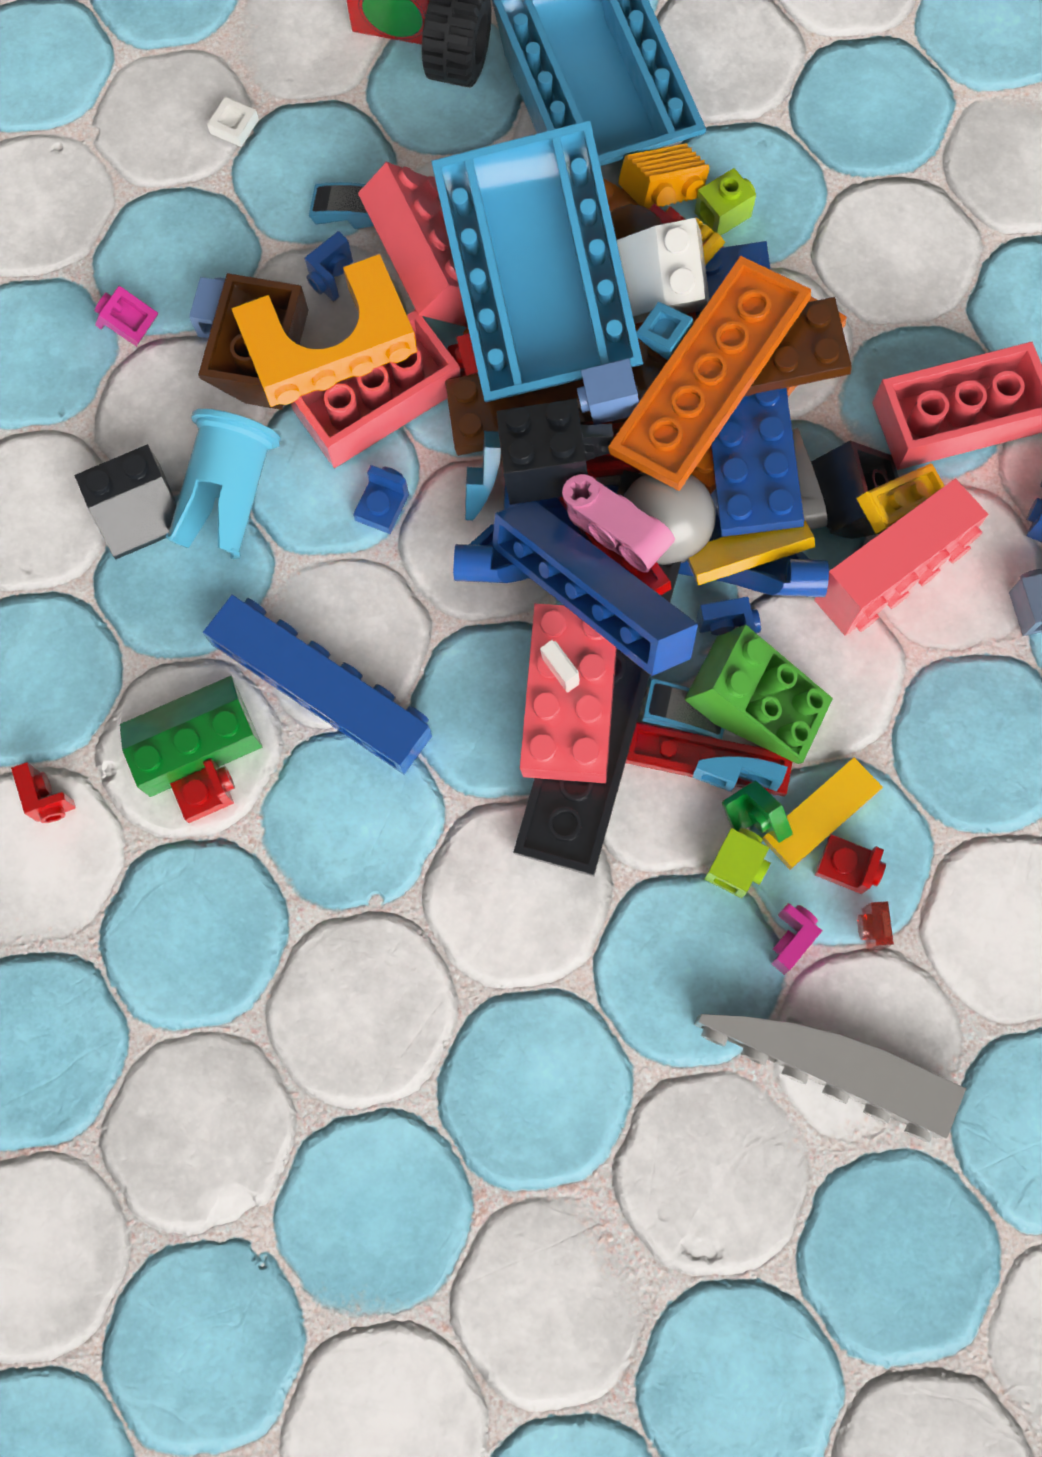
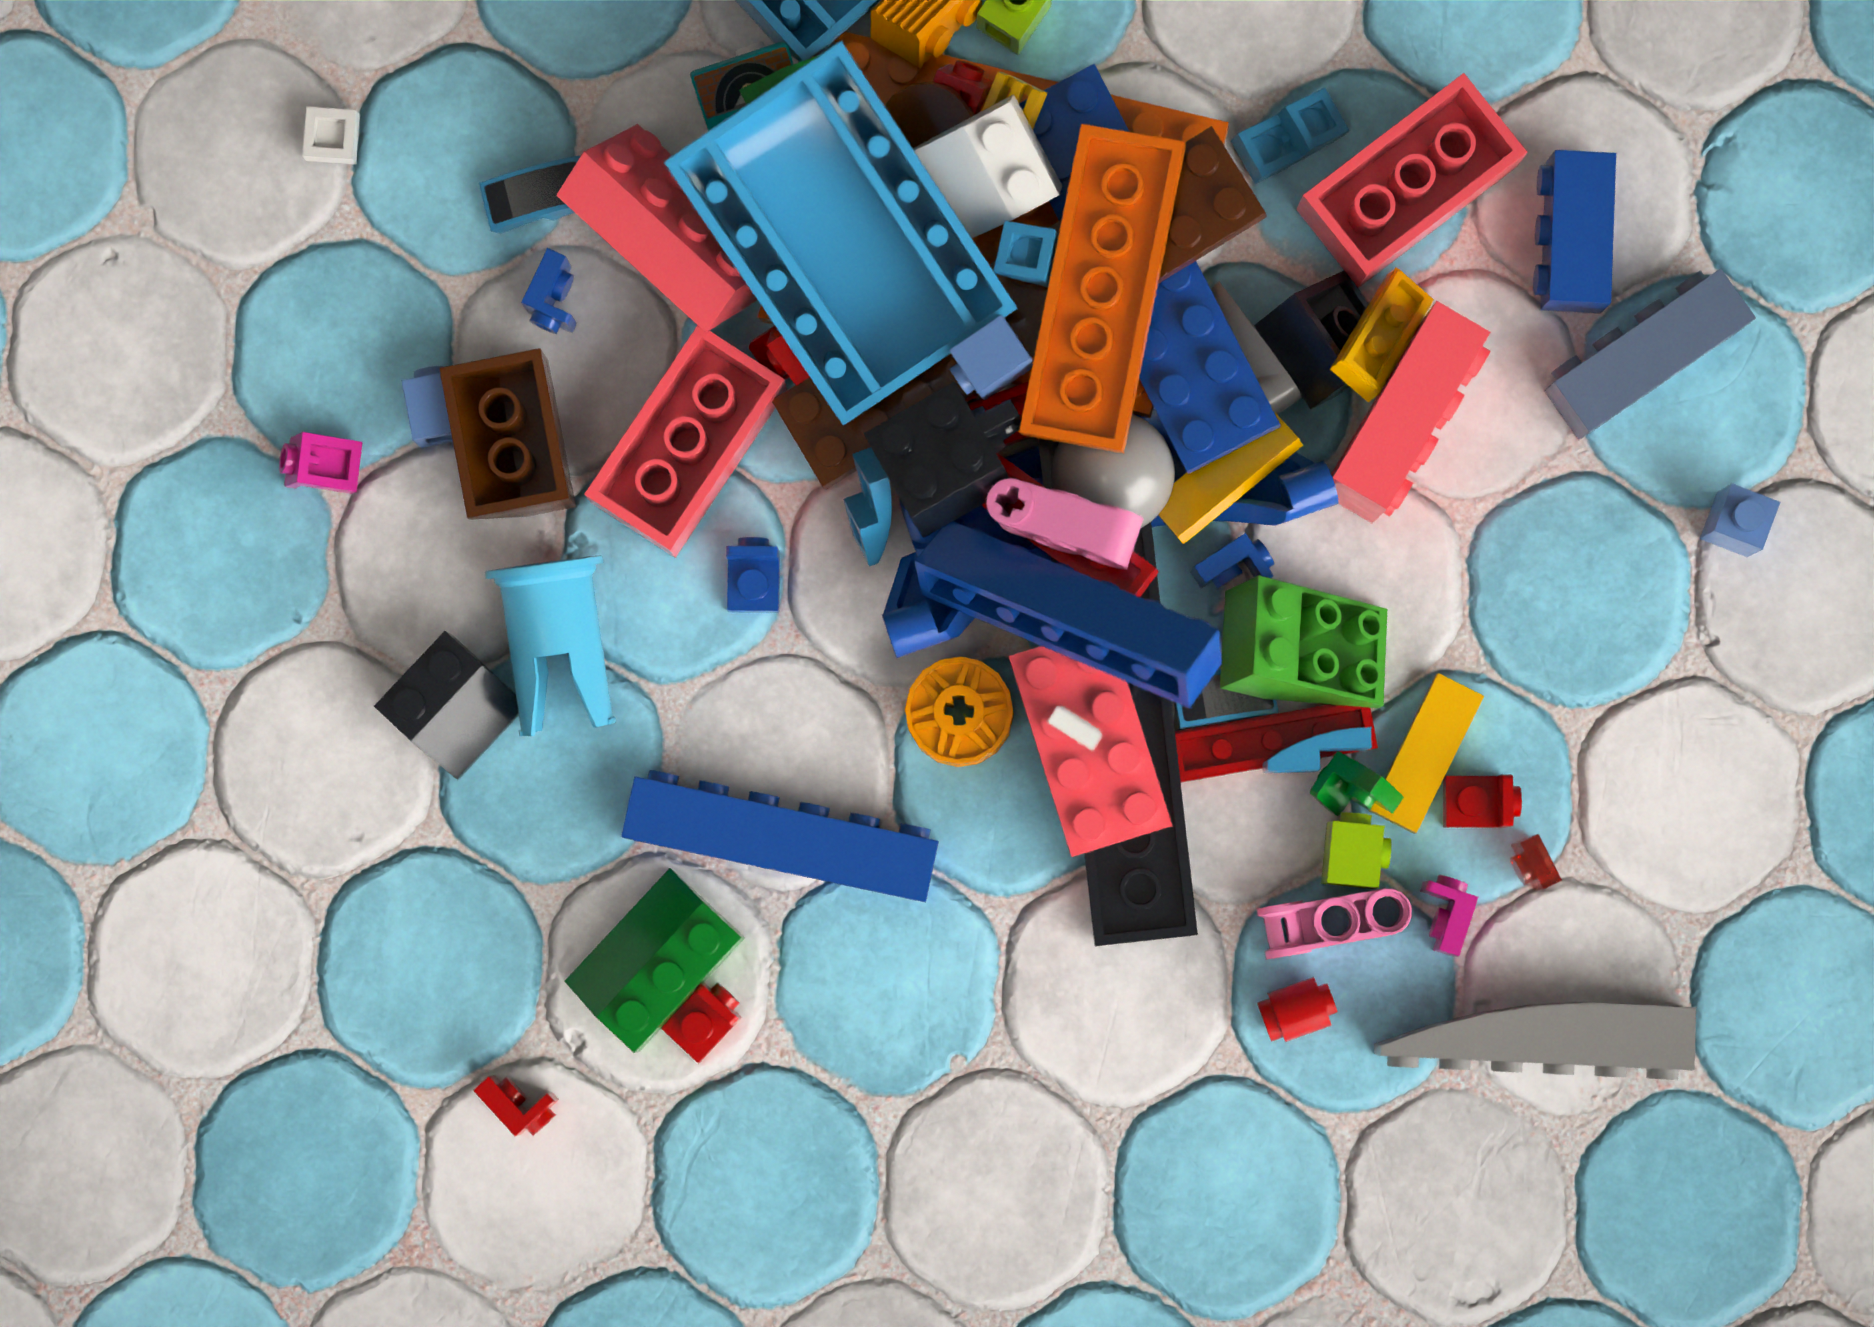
camera: 25 degrees left, 10 degrees up
light orange arch [231,254,417,407] -> none
none -> light orange wheel [905,656,1014,767]
none -> dark azure slope [1231,88,1350,184]
none -> bright pink piece [1257,889,1412,959]
none -> red brick [1257,977,1338,1042]

